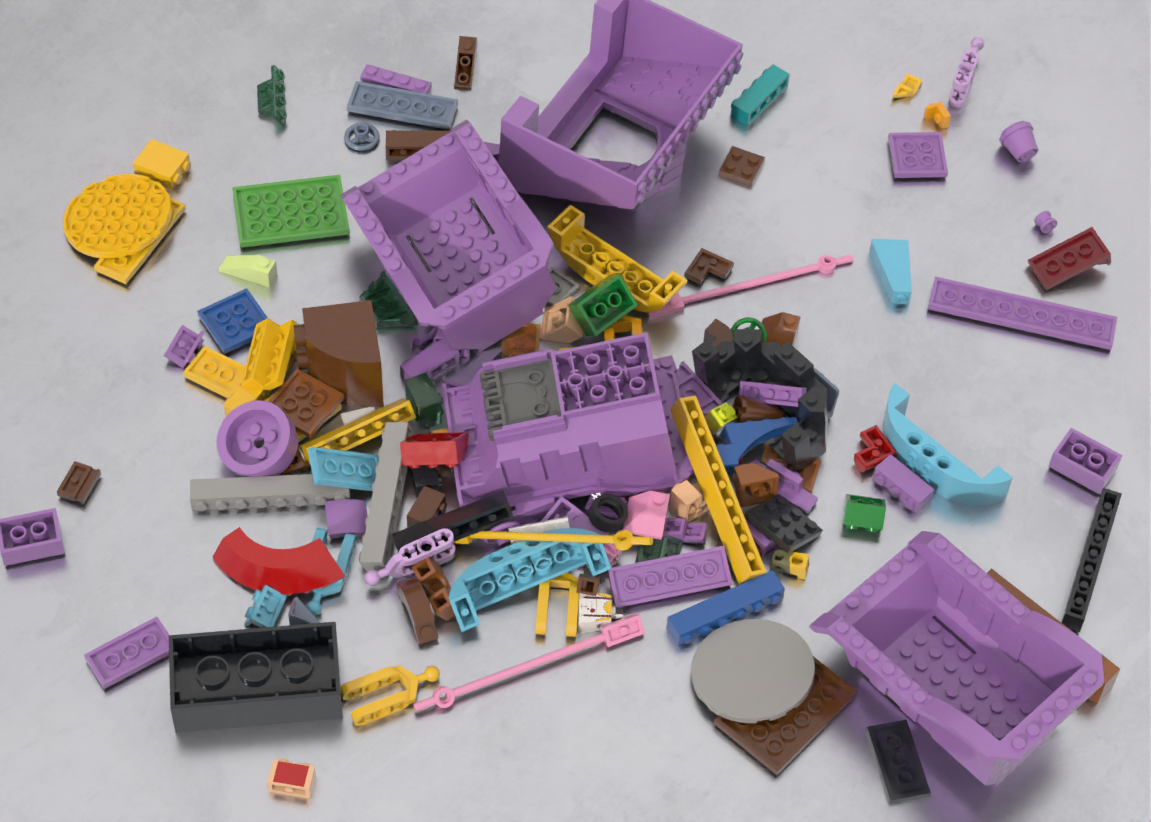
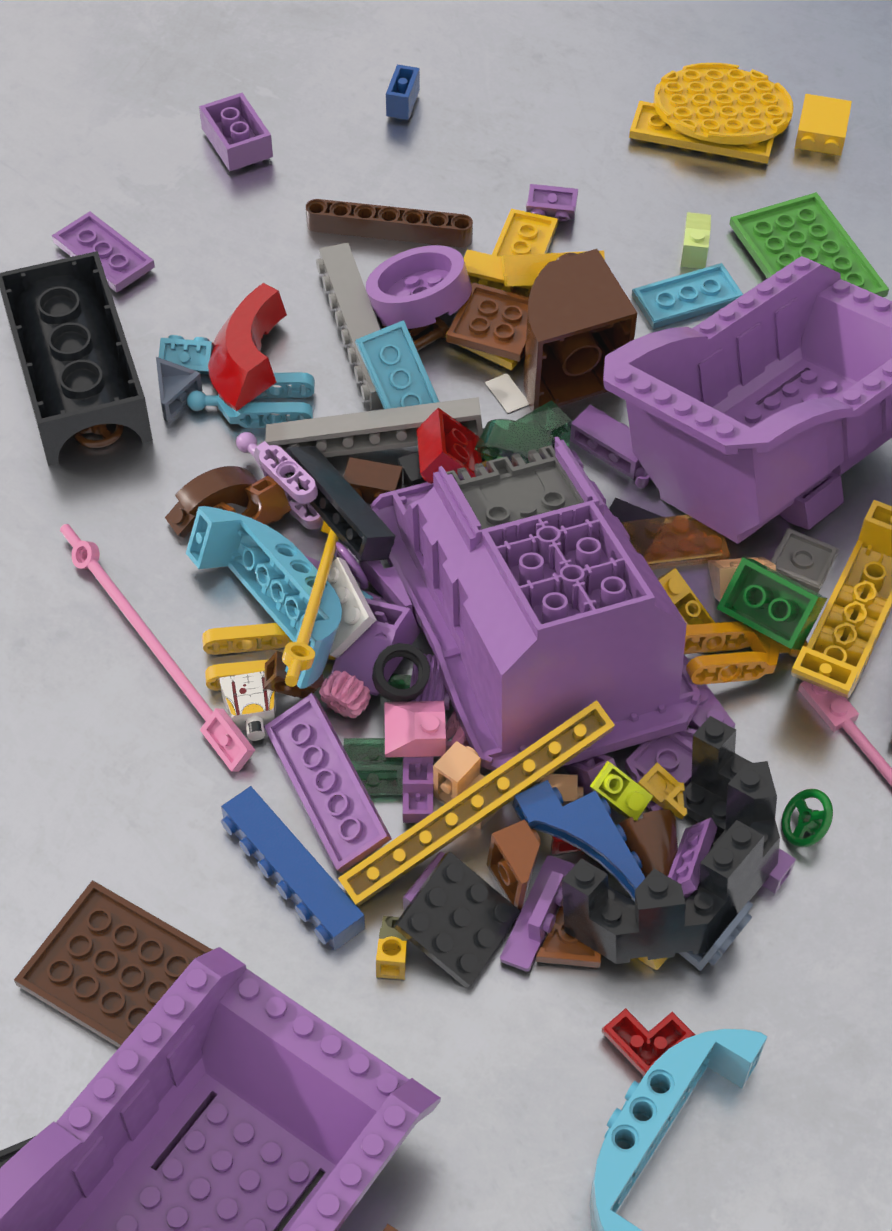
camera: 80 degrees right, 0 degrees up
reddish brown plate [57,461,101,505] -> none
blue plate [197,288,268,354] -> none
yellow brick [300,398,416,465] -> none
medium lavender slope [325,499,367,539] -> none
yellow piece [341,665,440,726] -> none
light grey tile [691,619,815,723] -> none
reddish brown brick [703,319,733,347] -> none
dark orange slope [762,312,801,346] -> none
green slope [843,494,886,532] -> none
medium lavender brick [873,454,935,514] -> none
none -> reddish brown beam [306,199,473,248]
none -> blue brick [386,64,420,120]
none -> clear green brick [474,419,554,464]
none -> medium azure tile [632,263,743,329]
none -> yellow slope [637,762,687,819]

